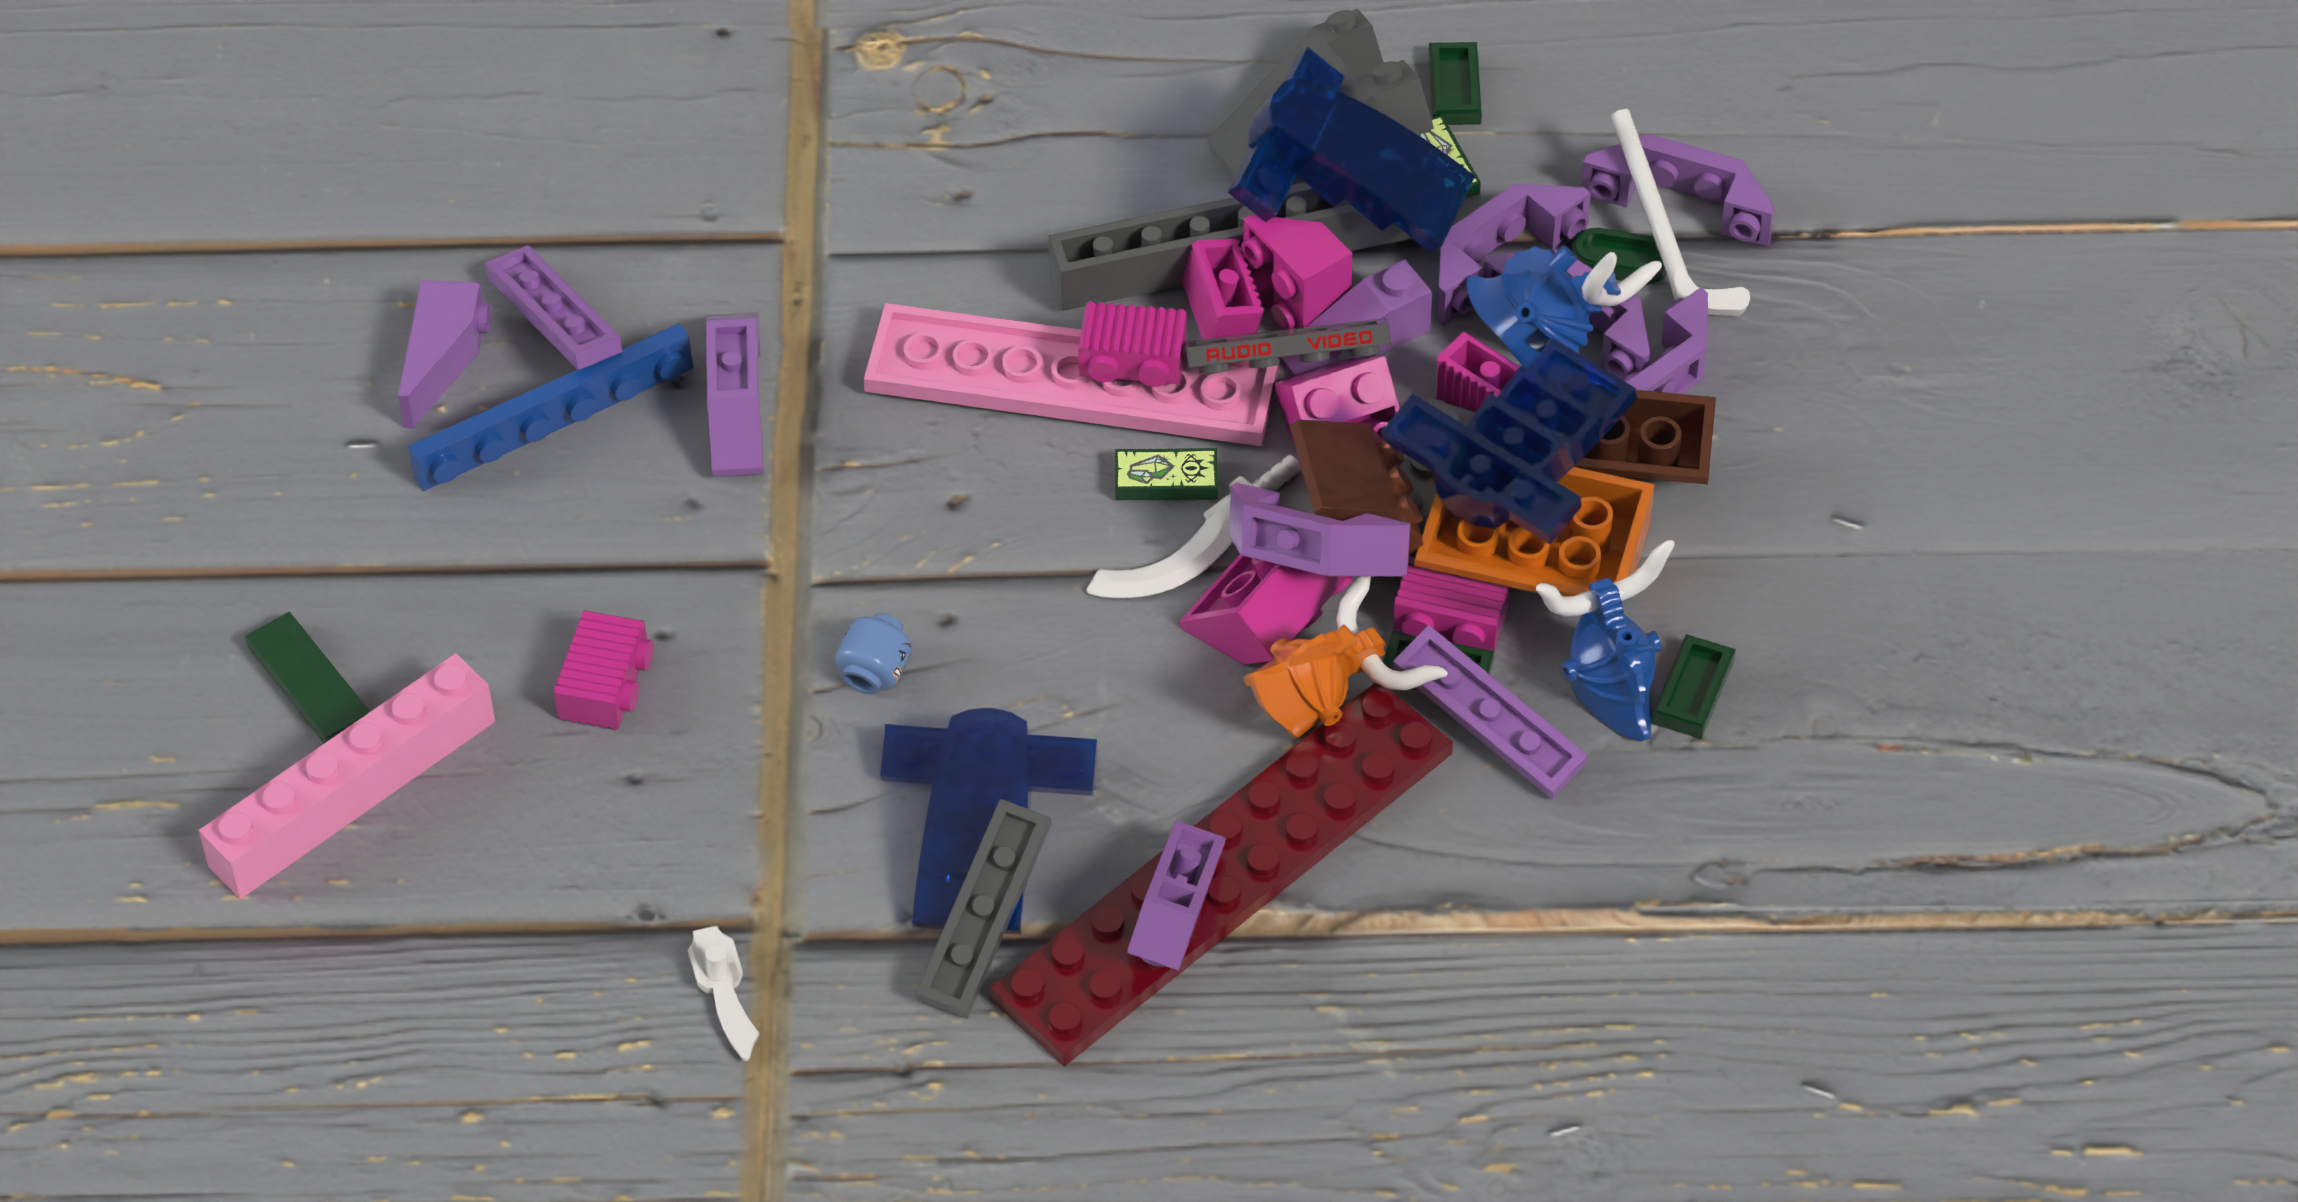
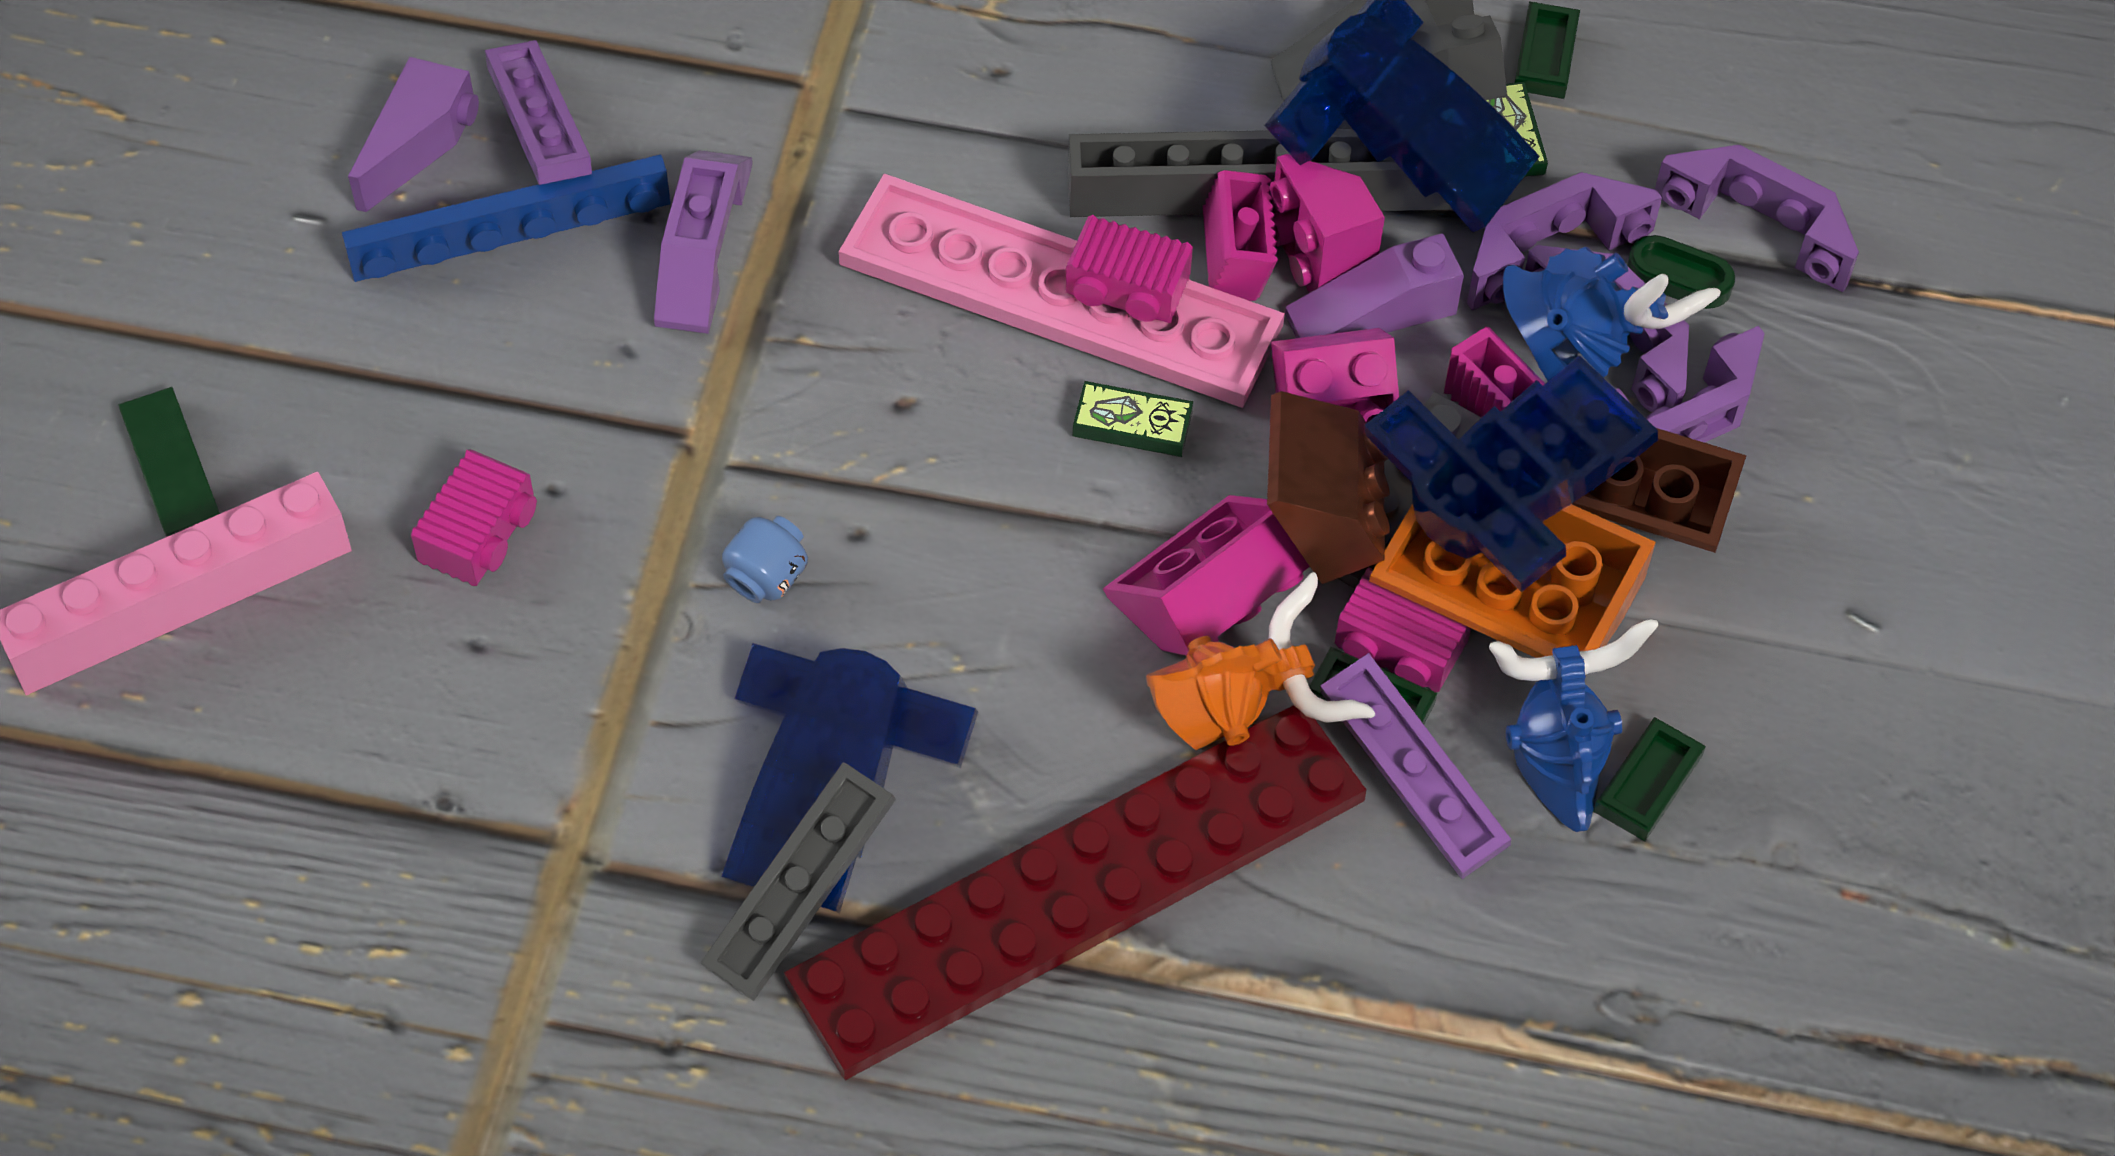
camera: 10 degrees right, 5 degrees up
white piece [688,926,759,1062] -> none
white sword [1086,455,1301,598] -> none
medium lavender slope [1127,820,1226,971] -> none
dark grey plate [1185,318,1391,374] -> none
medium lavender slope [1229,483,1410,576] -> none
white piece [1611,109,1750,316] -> none

